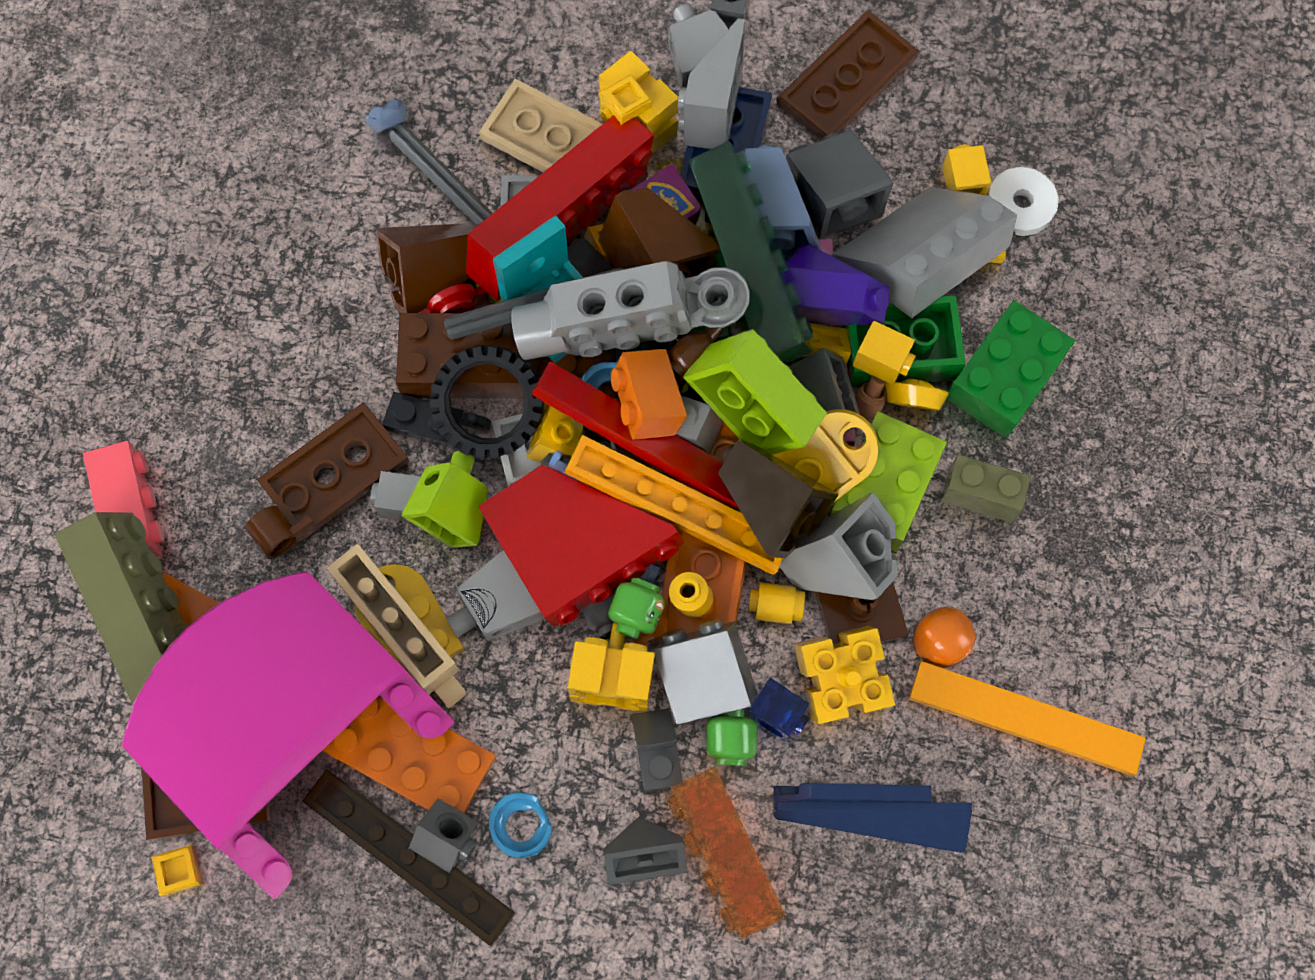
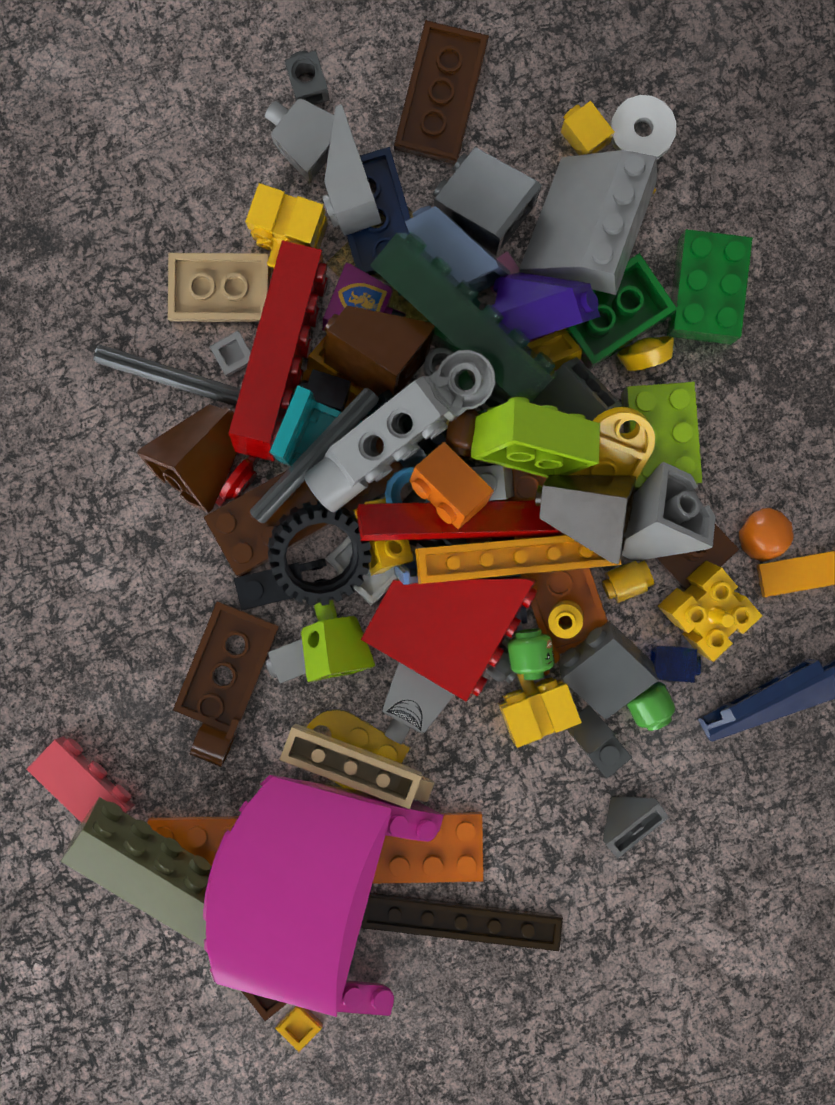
camera: 30 degrees left, 15 degrees up
sand blue plate [364,98,407,133] -> none
dark grey brick [409,798,479,873] -> none
dark azure piece [489,792,552,859] -> none
yellow tile [601,74,652,125] -> none
clear orange brick [666,766,786,939] -> none
yellow brick [853,321,916,385] -> none
nougat cylinder [855,375,887,420] -> none
olive brick [940,454,1031,523] -> none

